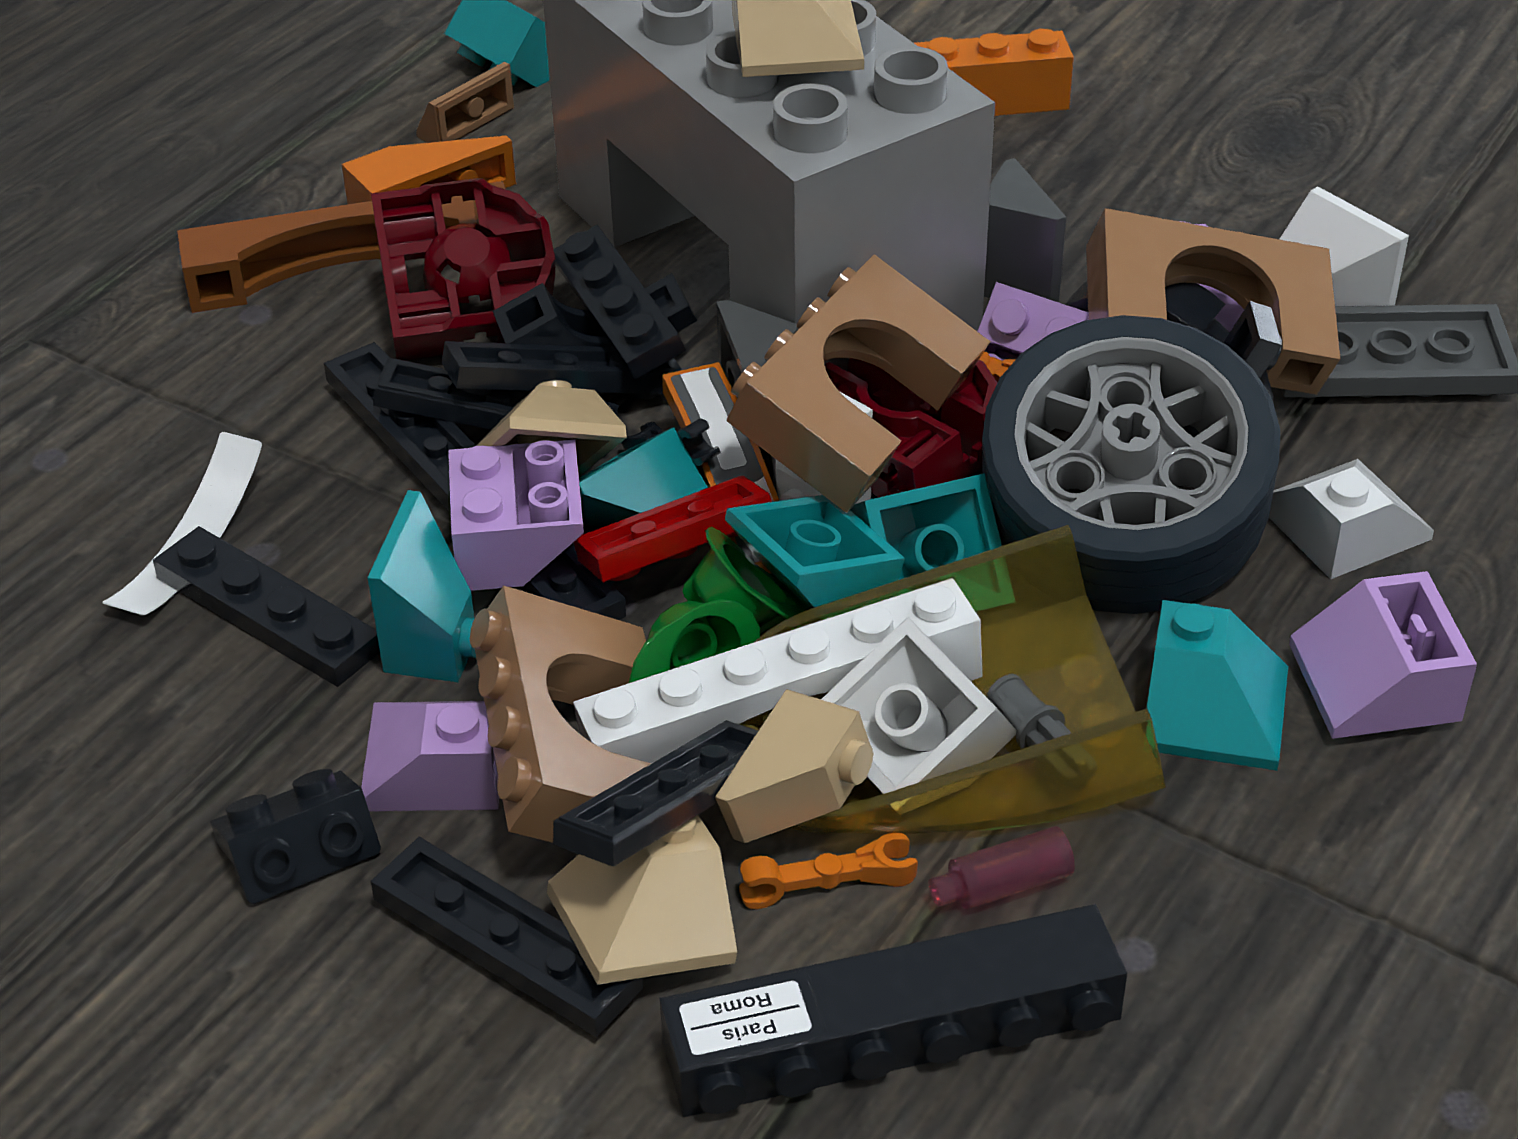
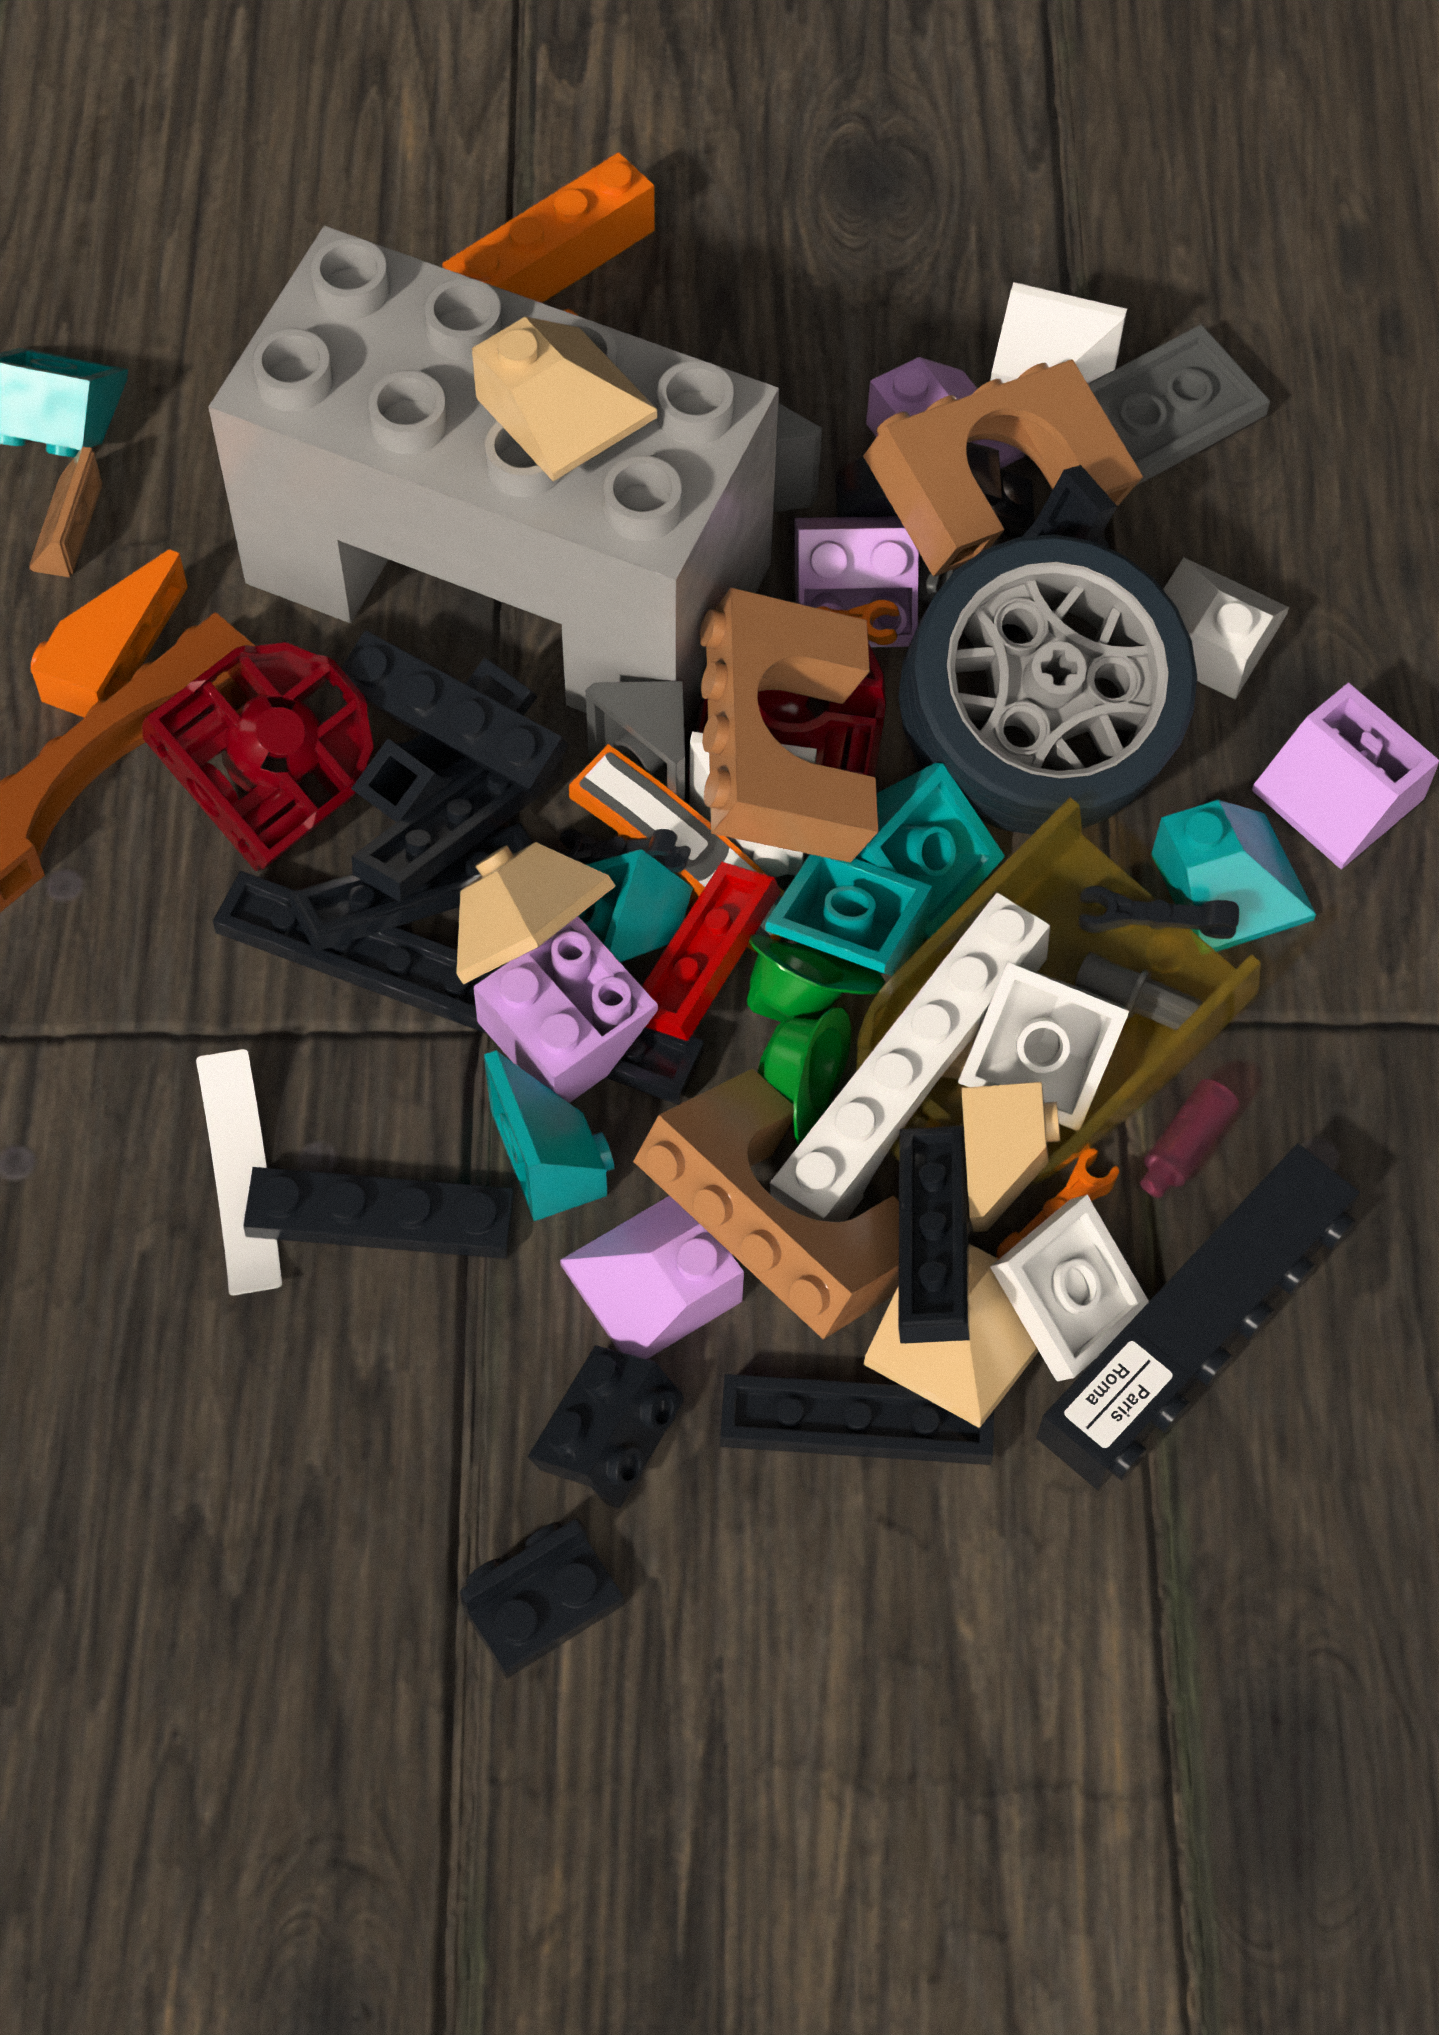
camera: 35 degrees left, 20 degrees up
none -> black bracket [459,1518,624,1679]
none -> white plate [990,1195,1149,1381]
none -> black piece [1078,886,1239,939]

